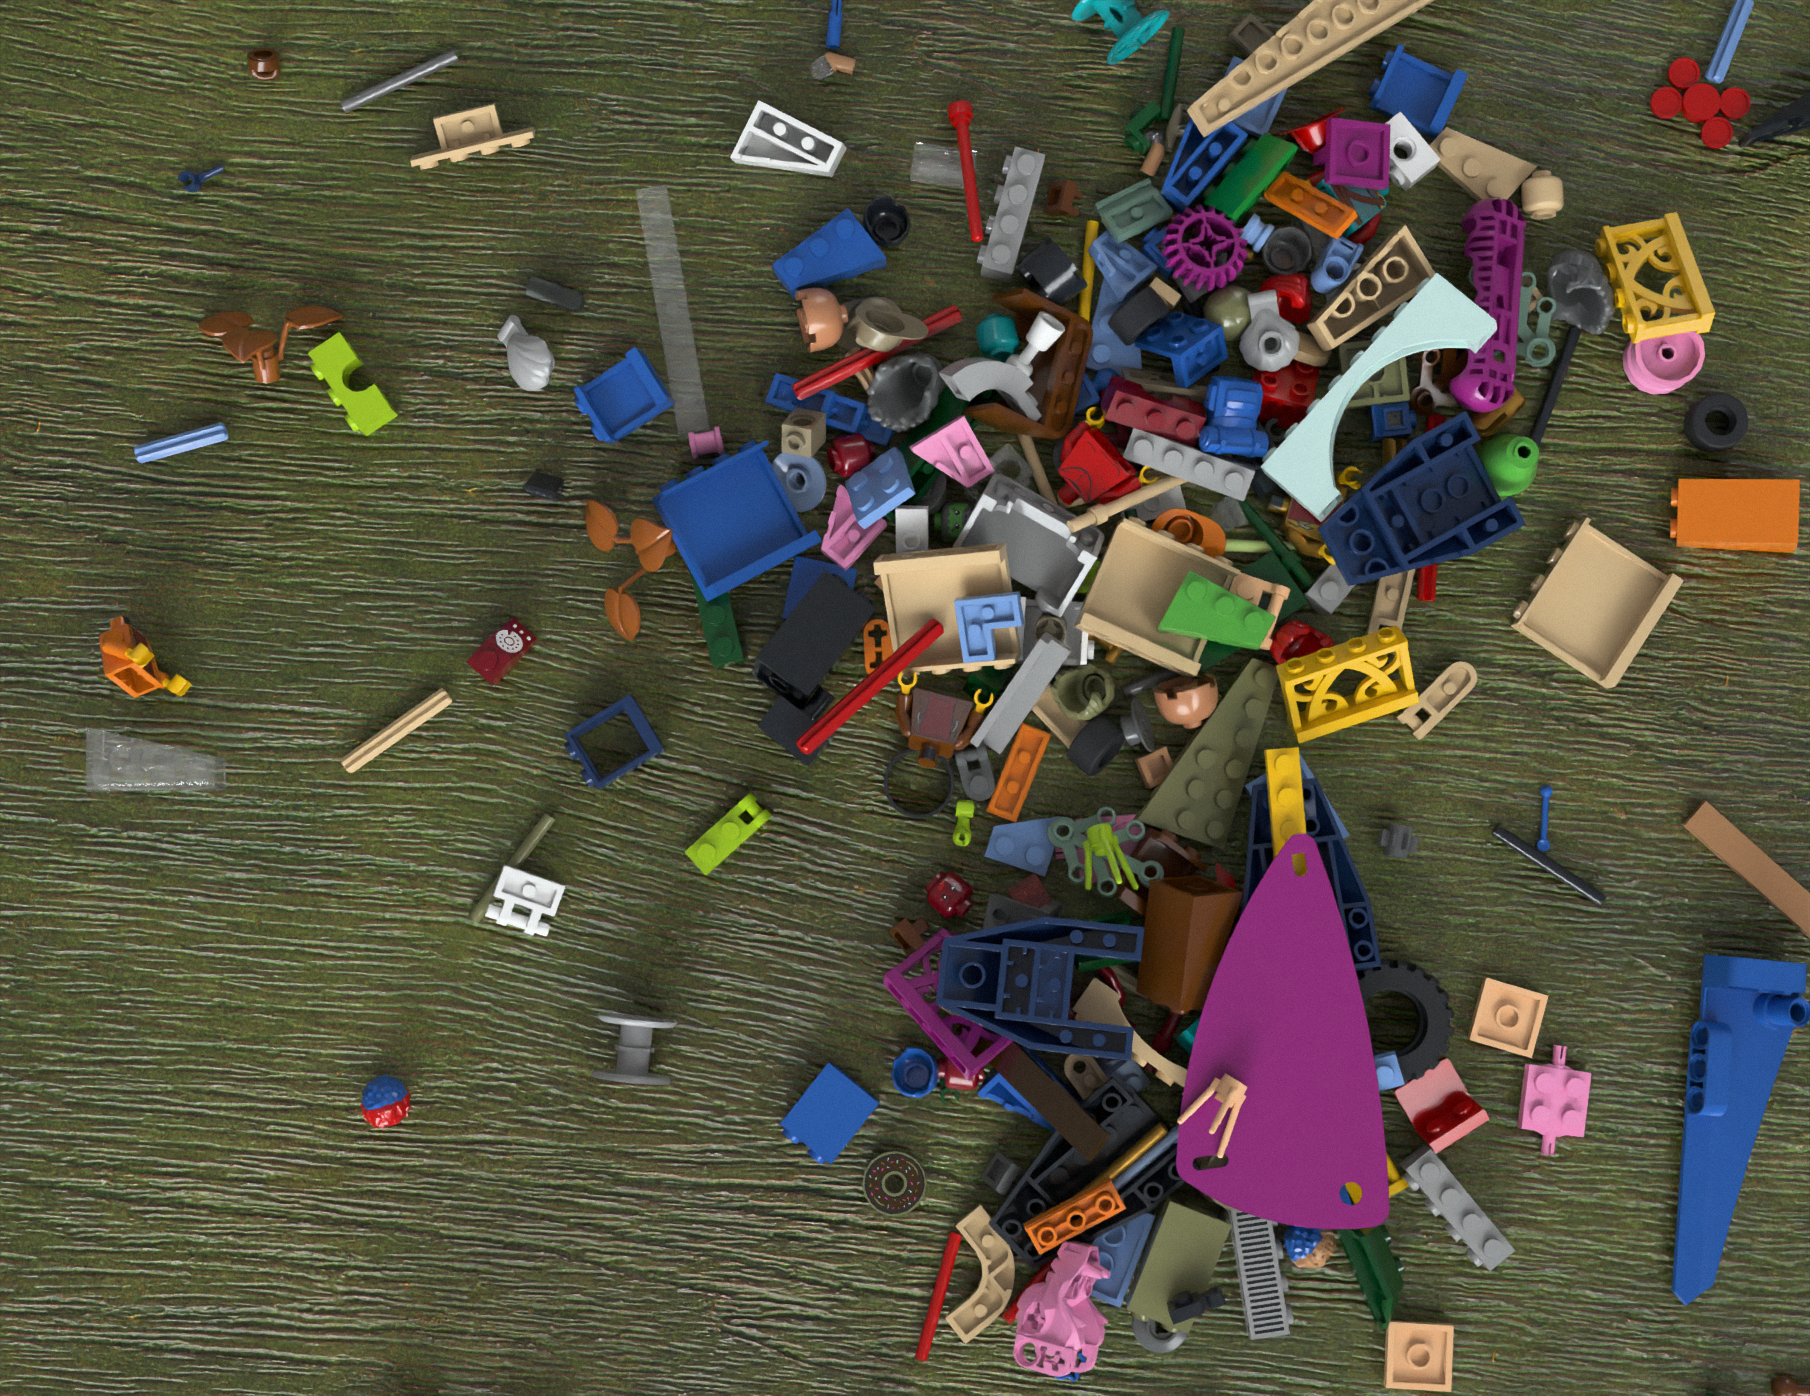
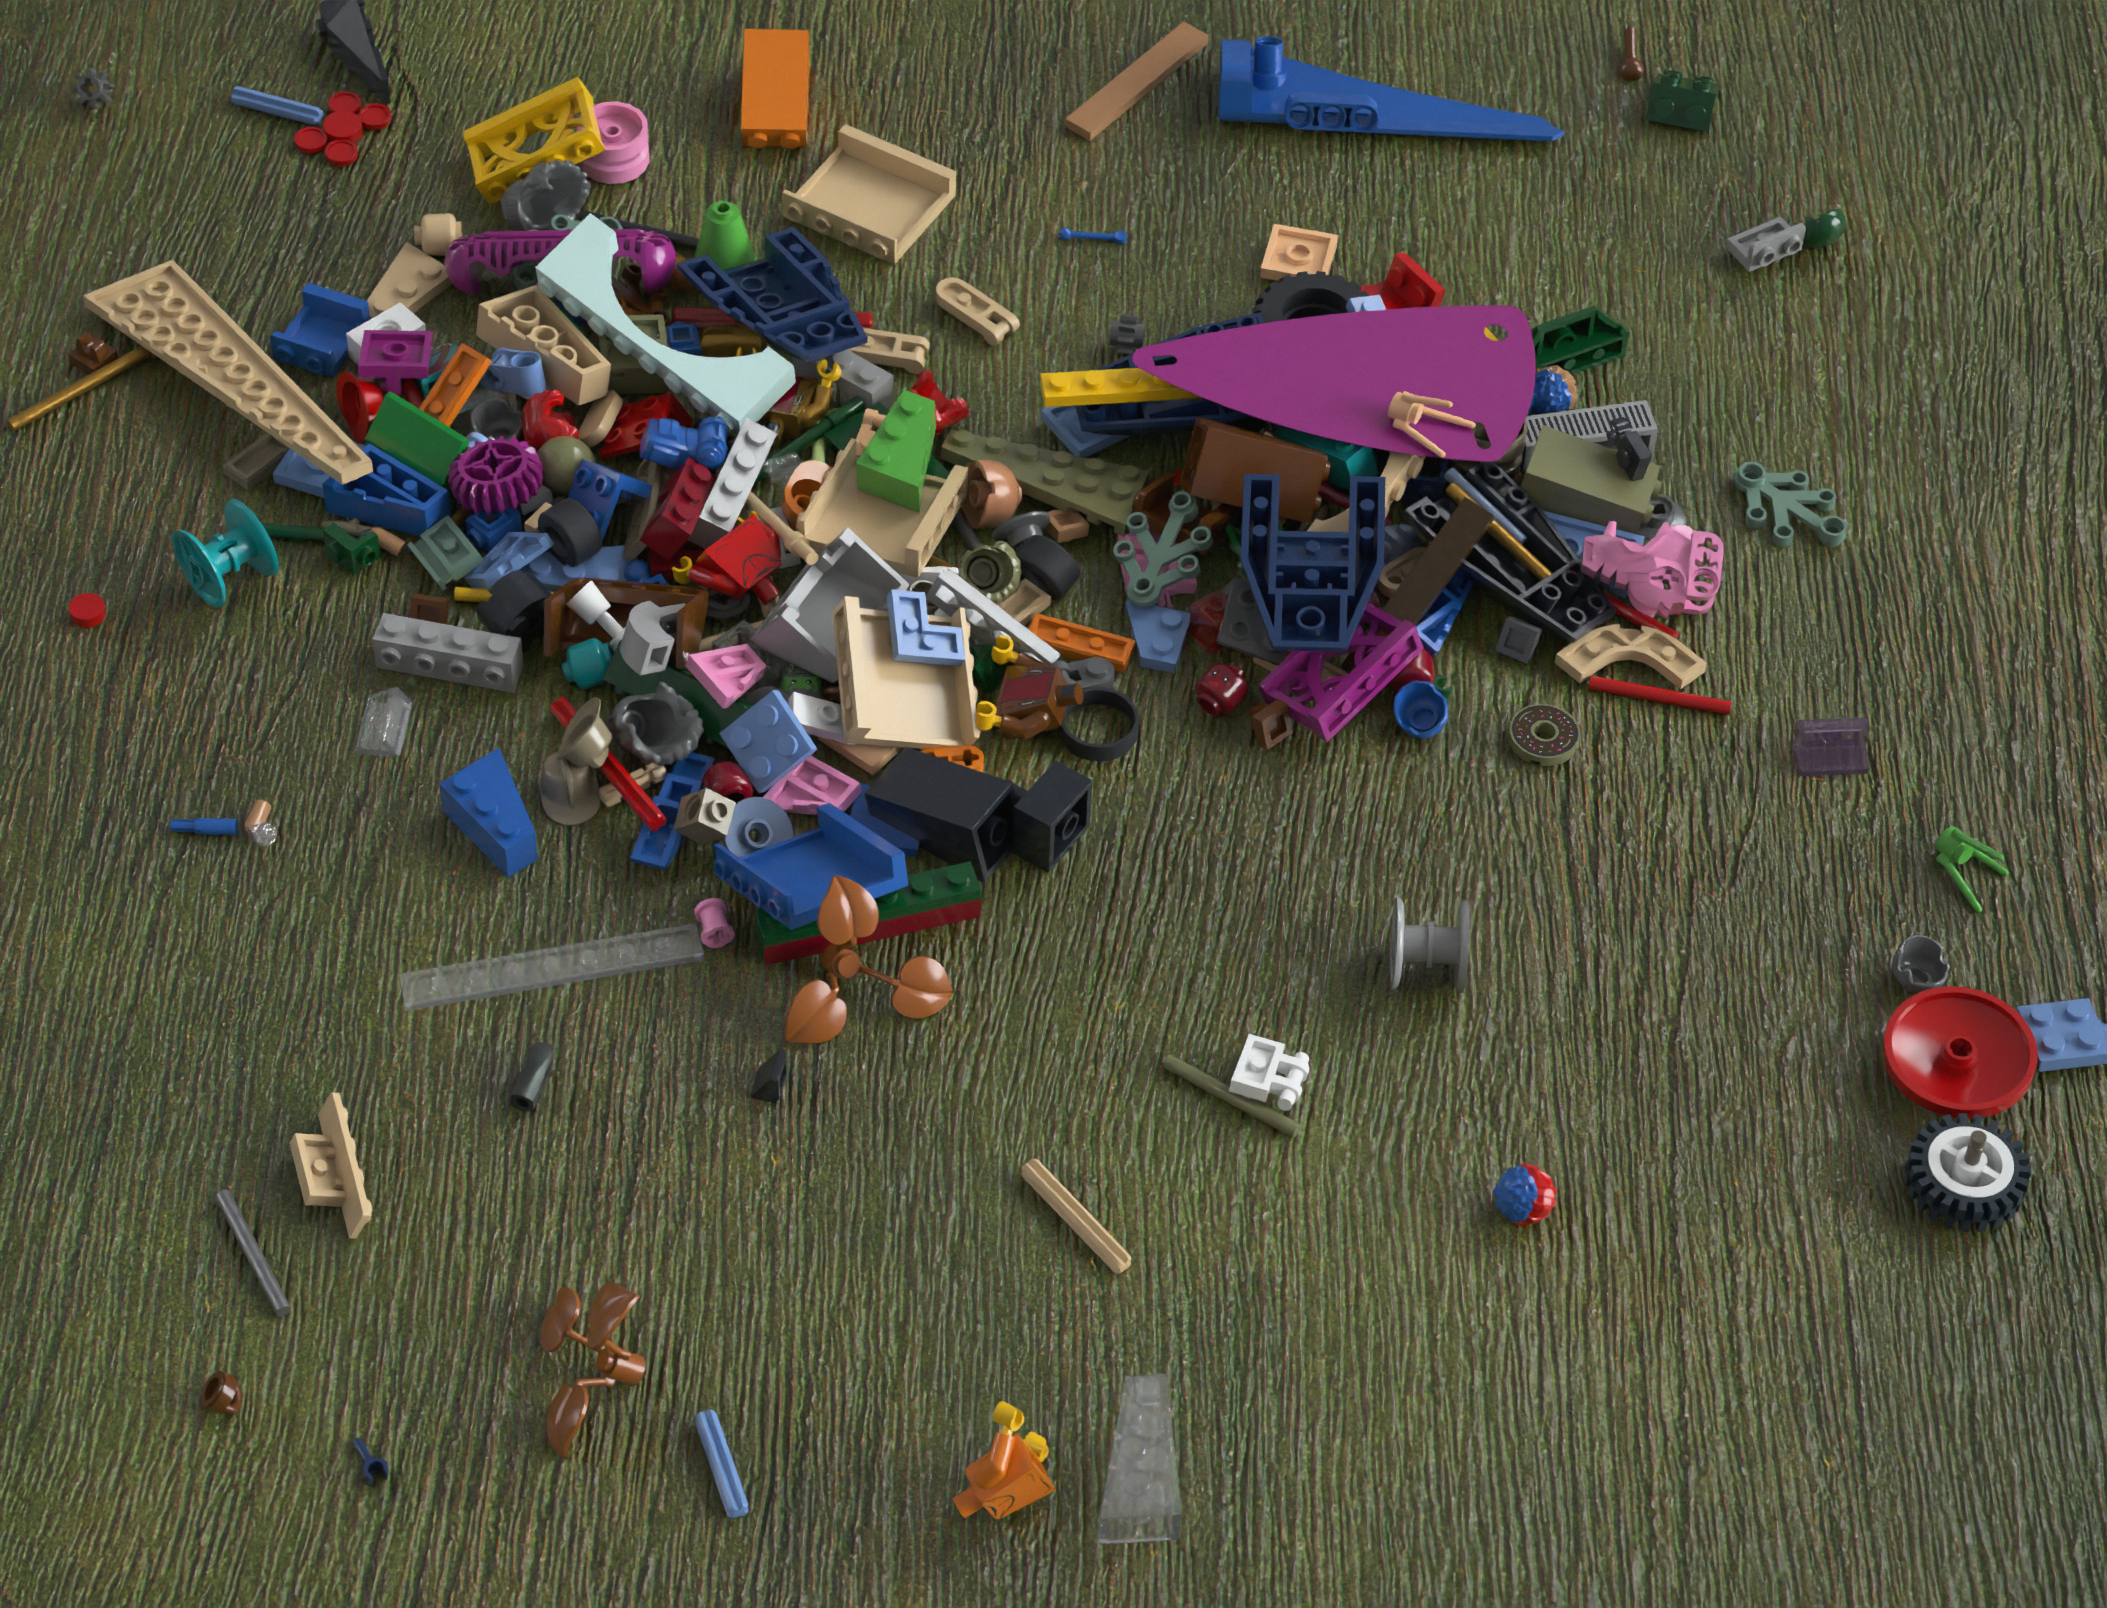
camera: 95 degrees left, 35 degrees down
lime arch [308,332,398,436] -> none
dark red slope [466,618,538,686] -> none
light grey animal [497,315,555,391] -> none
dark blue window [564,694,666,790] -> none
blue panel [573,347,675,444] -> none
lime plate [685,792,772,876] -> none
white wedge [730,100,847,177] -> none
blue panel [780,1060,879,1165] -> none
nougat cylinder [795,288,848,353] -> none
red axle [796,618,944,755] -> none
black hair [863,196,911,248] -> none
red piece [947,100,983,242] -> none
lime arm [953,799,974,847] -> none
orange tile [1023,1177,1126,1255] -> none
blue piece [1054,1351,1086,1382] -> none
lime plant [1082,823,1139,890] -> none
light grey animal [1239,289,1300,372] -> none
yellow fence [1276,626,1419,744] -> none
light nougat plate [1384,1320,1454,1392] -> none
light grey brick [1399,1143,1515,1271] -> none
black bar [1491,825,1606,906] -> none
bright pink plate [1517,1044,1591,1156] -> none
black tyre [1684,392,1749,453] -> none

